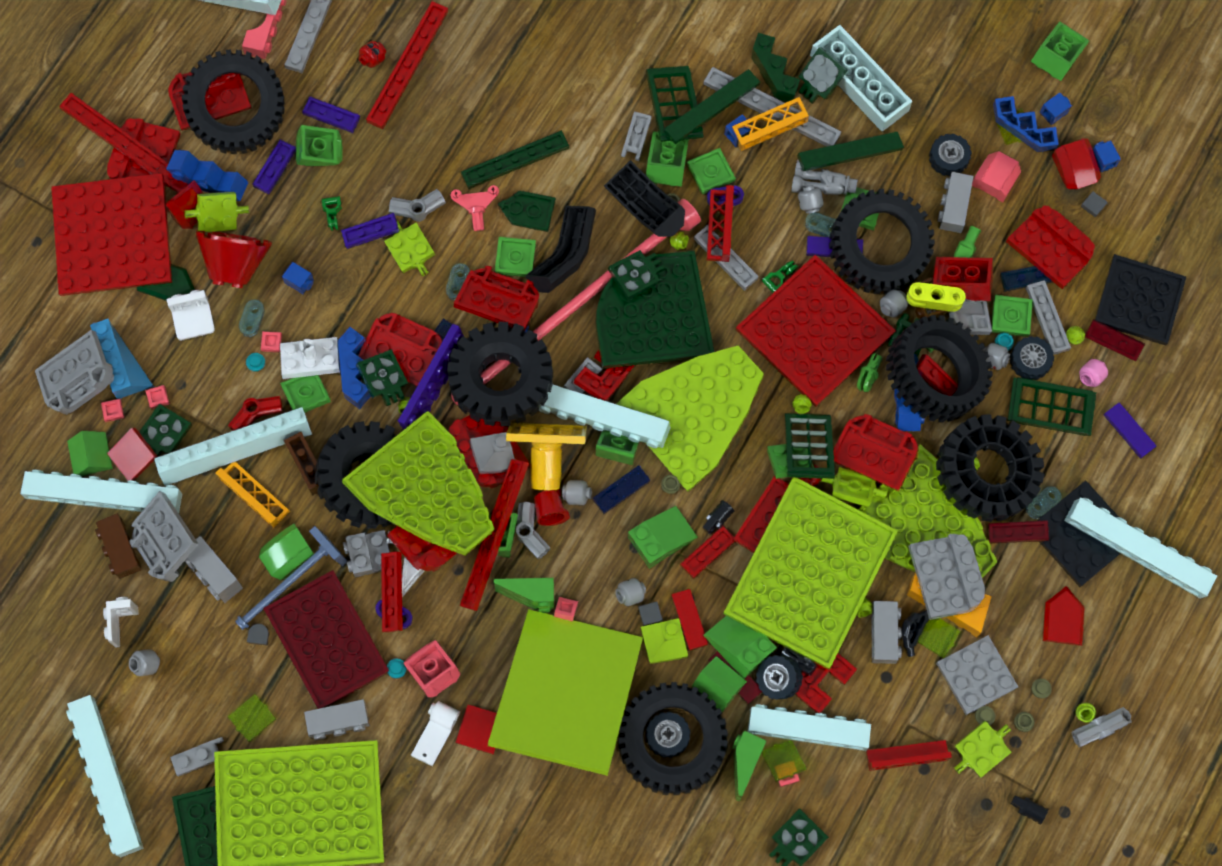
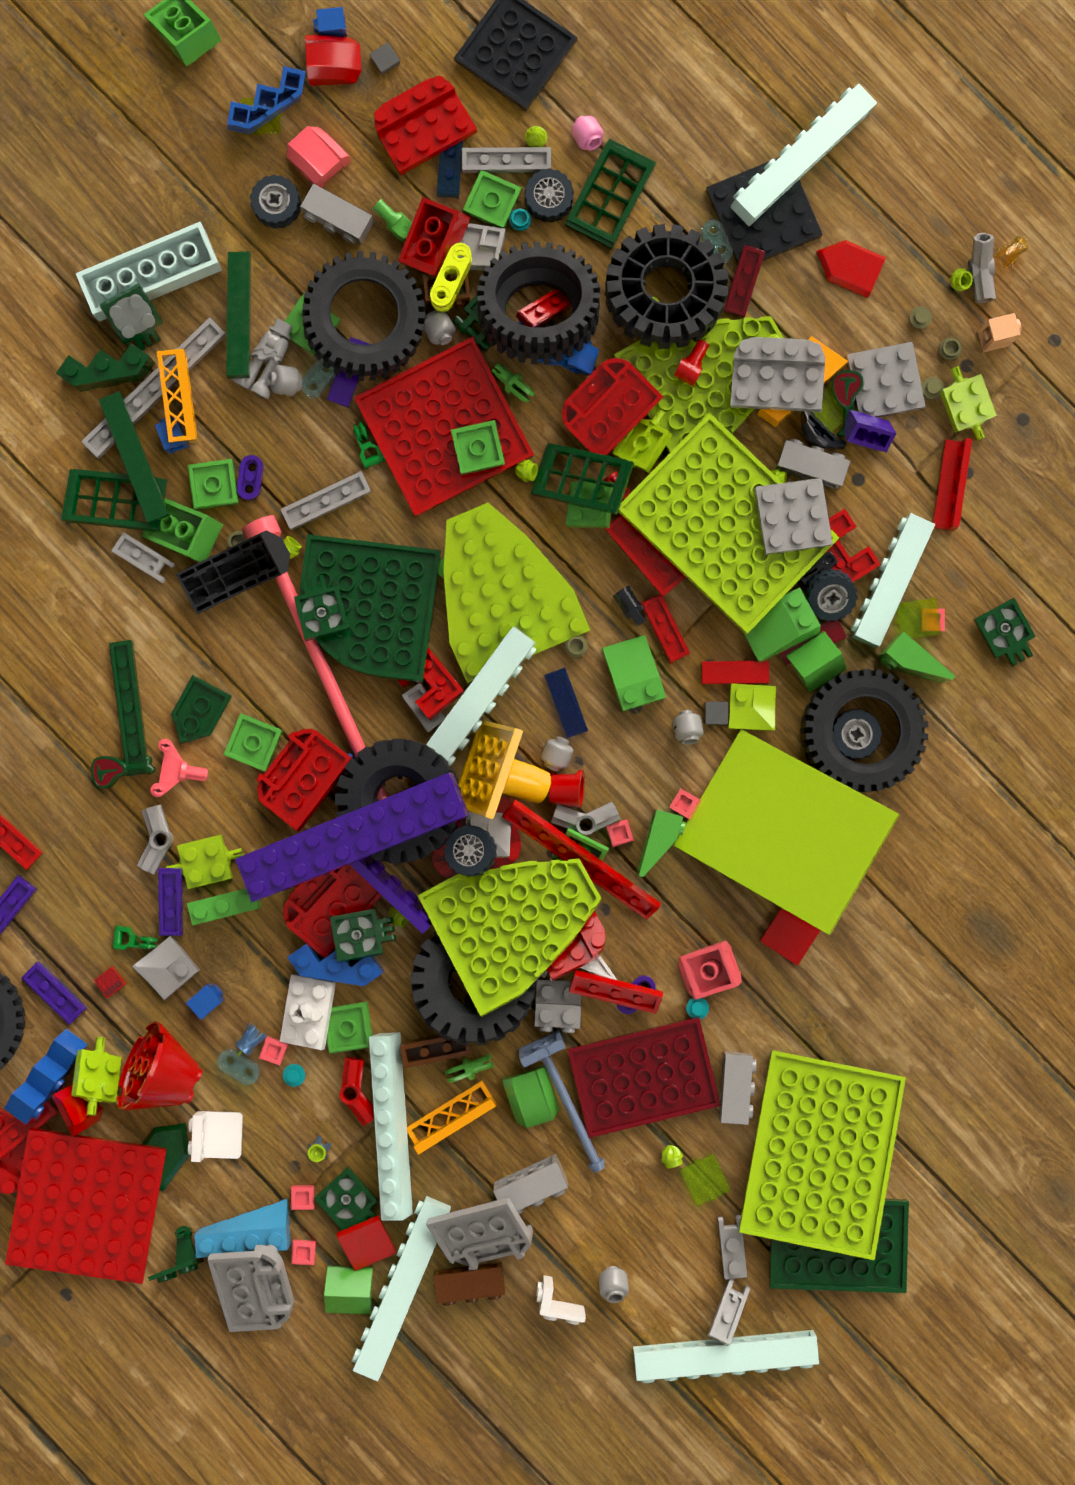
camera: 75 degrees left, 15 degrees up
dark grey tile [247,624,269,646] -> none
bright green slope [296,125,343,166] -> none
white door [411,701,460,767] -> none
clear light blue plate [446,263,470,300] -> none
black piece [525,206,596,293] -> none
bright green slope [596,430,639,465] -> none
red fence [707,185,734,262] -> none
light grey head [982,343,1010,370] -> none
black hinge [1010,796,1049,825] -> none
blue brick [1040,93,1072,125] -> none
dark red tile [1085,319,1145,361] -> none
dark purple tile [1104,402,1156,459] -> none
none -> dark green piece [91,756,156,789]
none -> tile [94,966,127,998]
none -> light grey plate [133,936,200,1000]
none -> dark green plate [148,1226,204,1283]
none -> bright green brick [187,888,263,925]
none -> dark purple brick [235,773,470,902]
none -> flat silver piece [235,1022,267,1056]
none -> lime piece [308,1136,331,1162]
none -> black wheel [444,825,497,876]
none -> bright green arm [445,1054,494,1083]
none -> bright green plate [451,420,505,475]
none -> coral tile [606,819,634,847]
none -> lime plate [661,1145,683,1168]
none -> red pin [674,339,709,386]
none -> hinge [707,1279,750,1346]
none -> light grey plate [754,478,833,555]
none -> piece [831,370,865,437]
none -> dark purple brick [845,410,897,453]
none -> light nougat brick [978,313,1022,353]
none -> clear yellow piece [995,236,1028,268]

